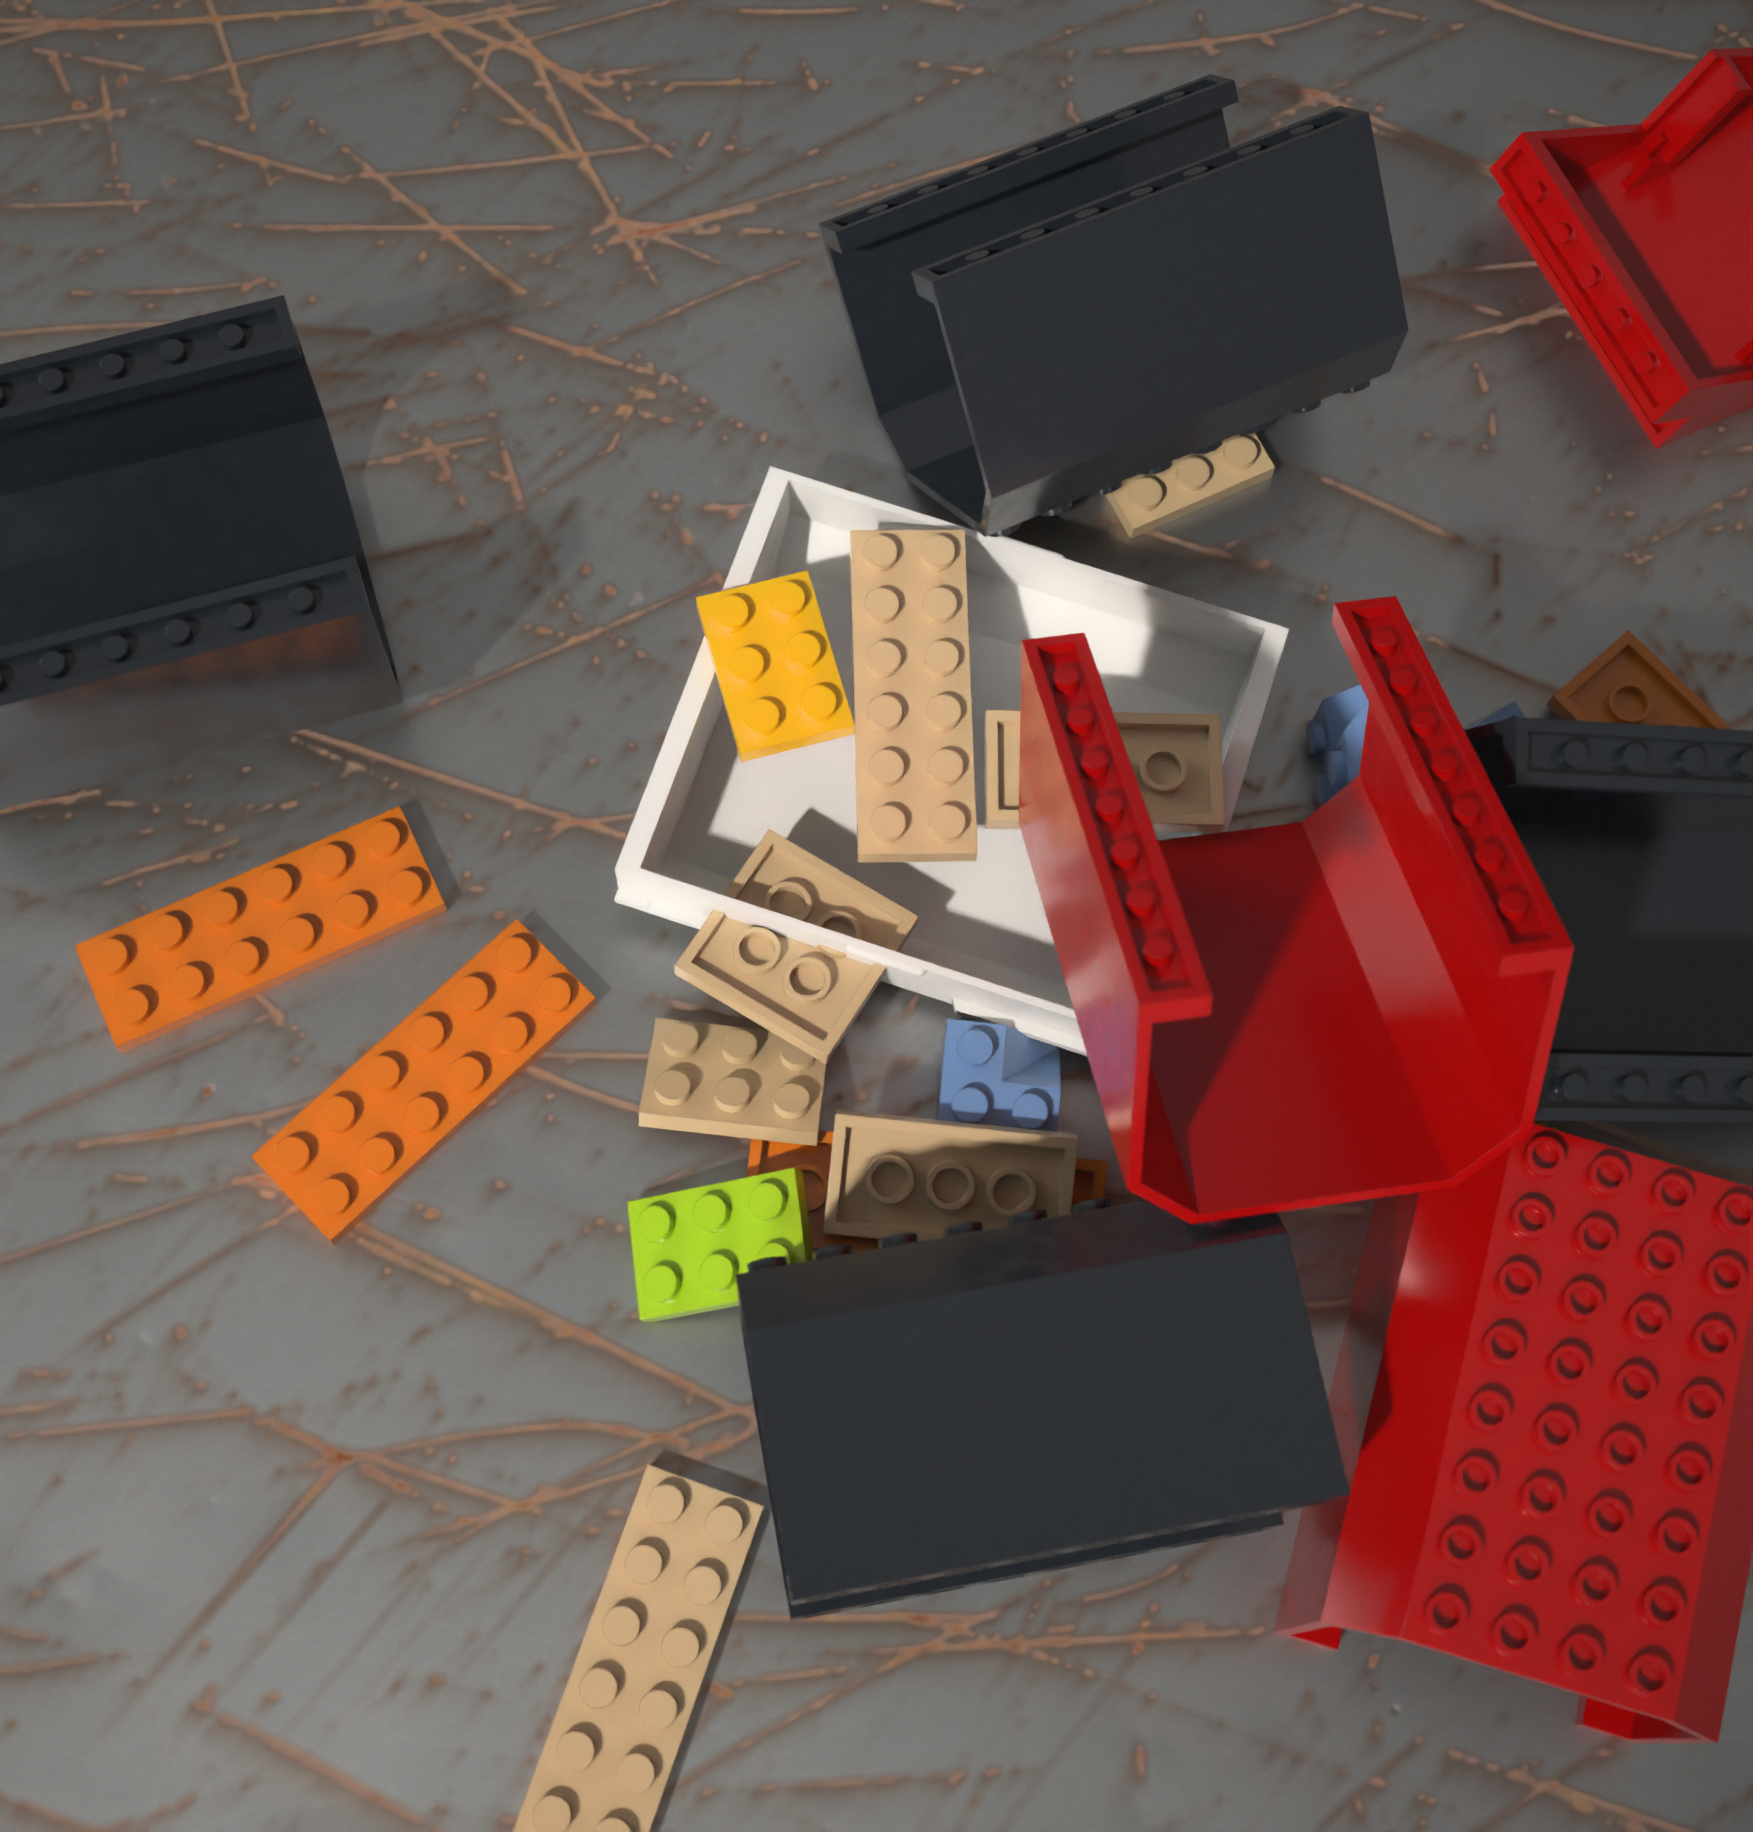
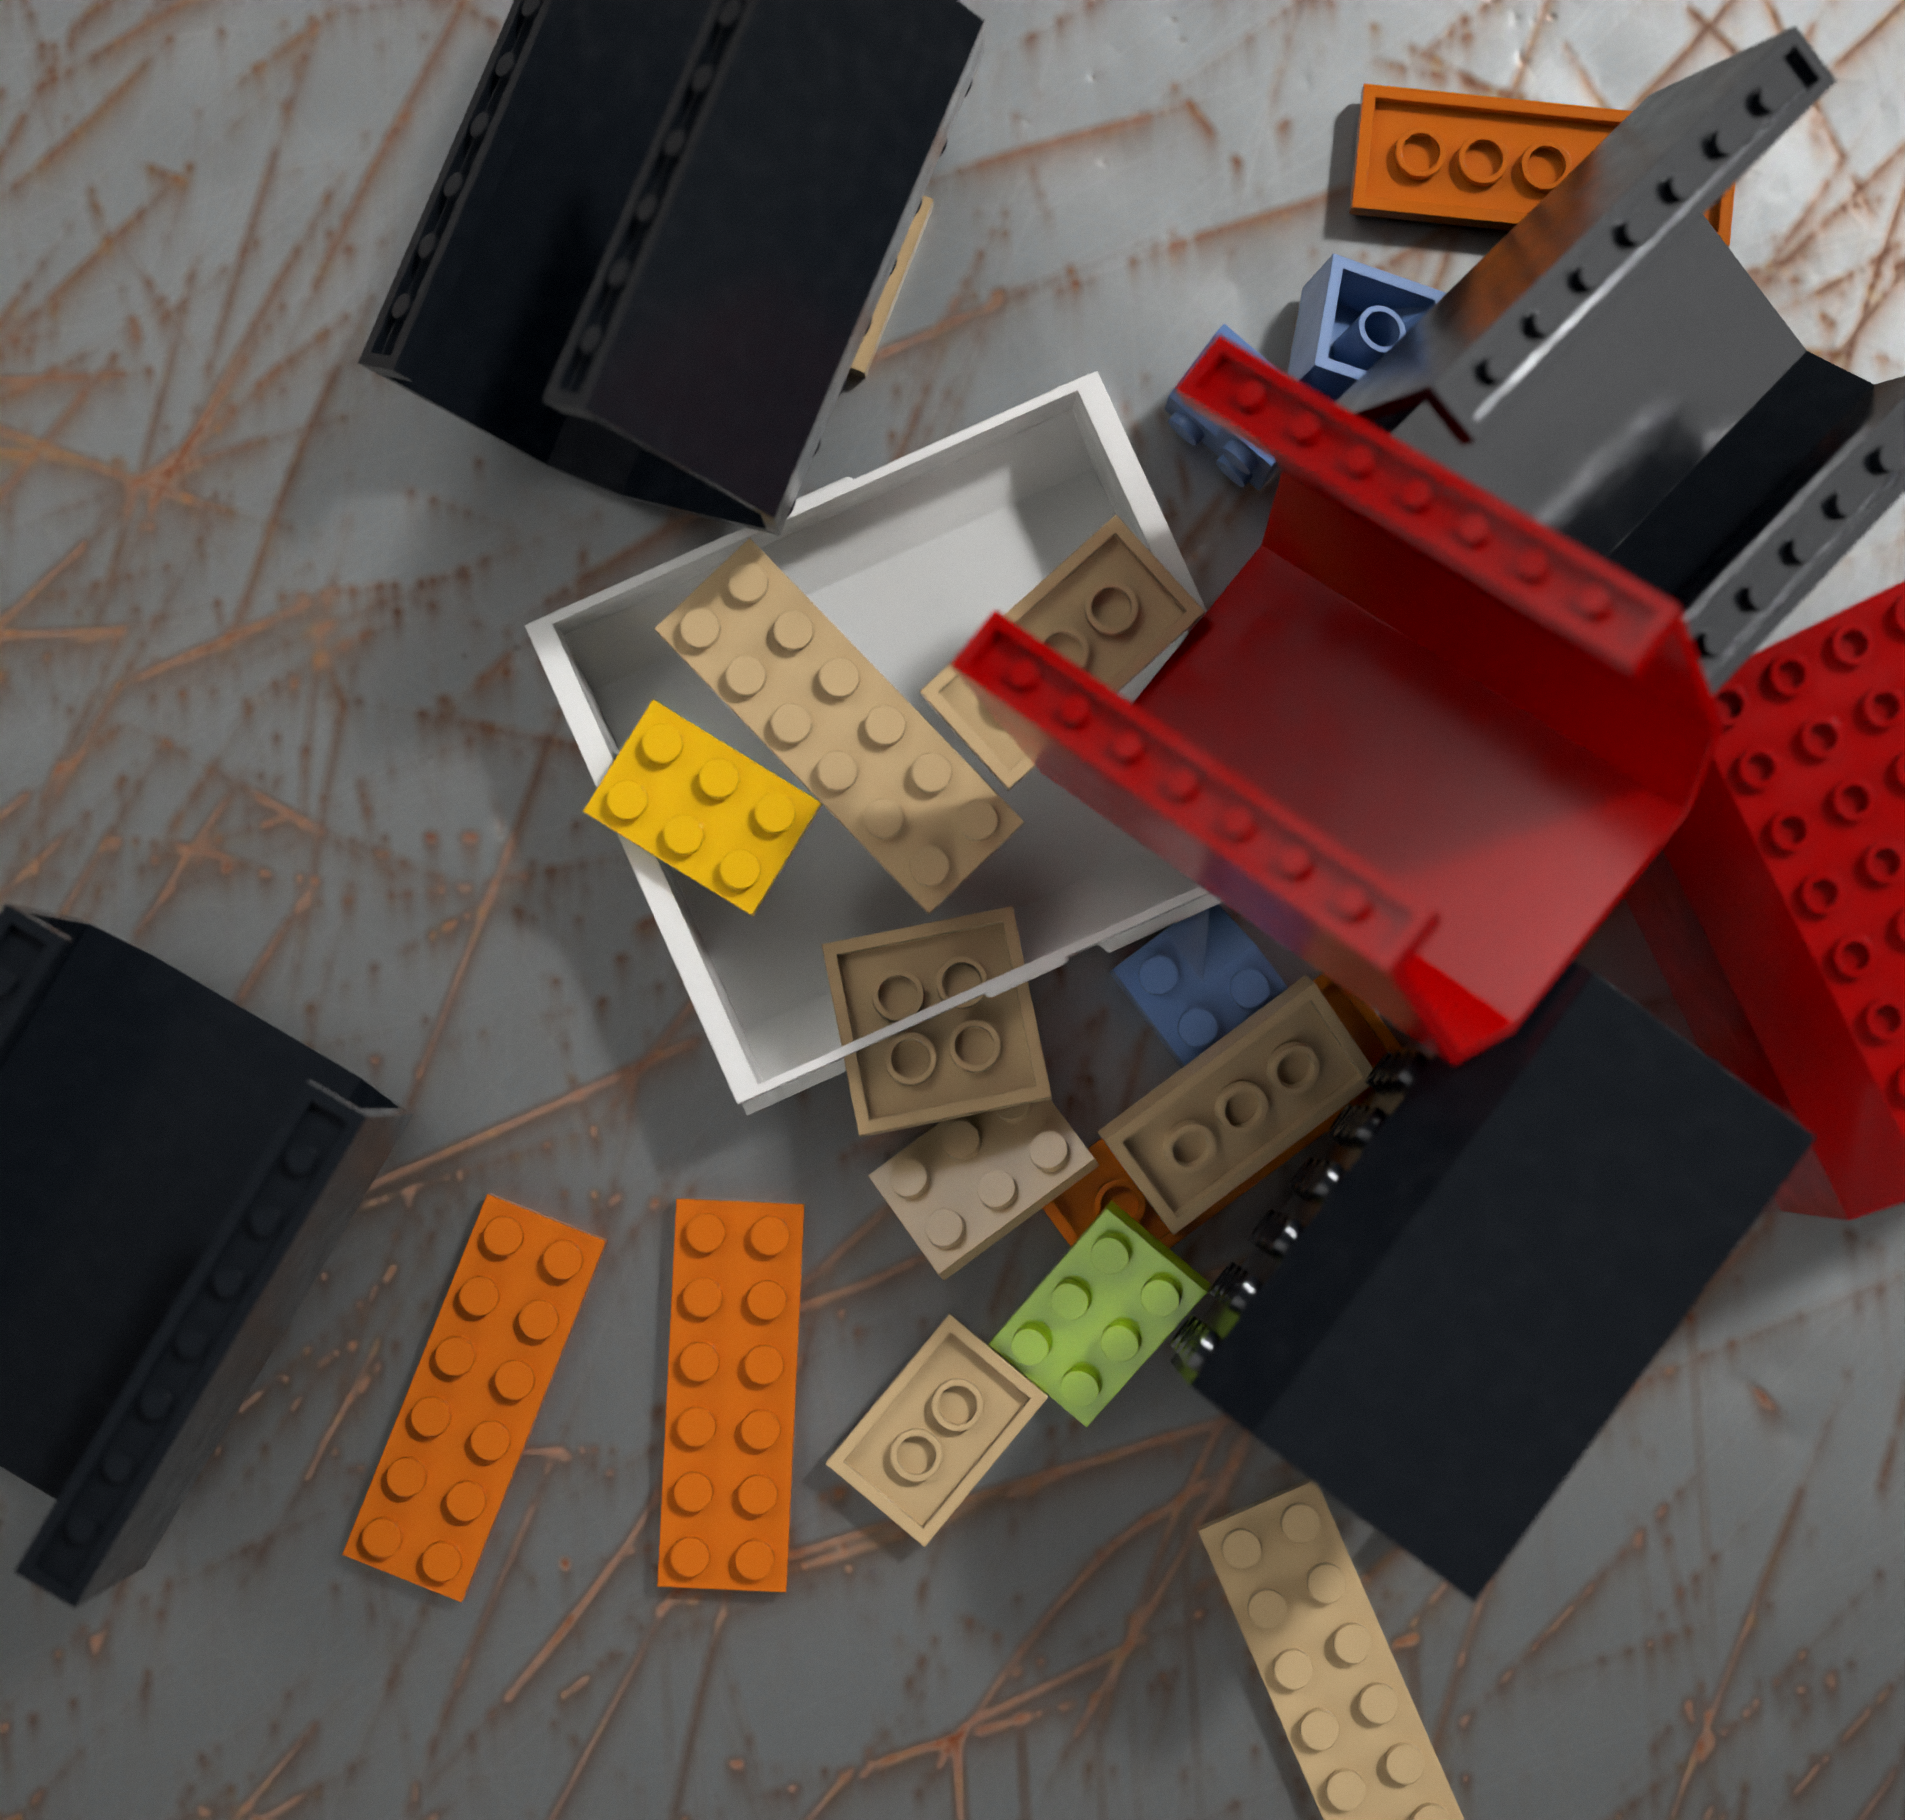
camera: 35 degrees left, 15 degrees up
none -> tan plate [825,1312,1048,1547]

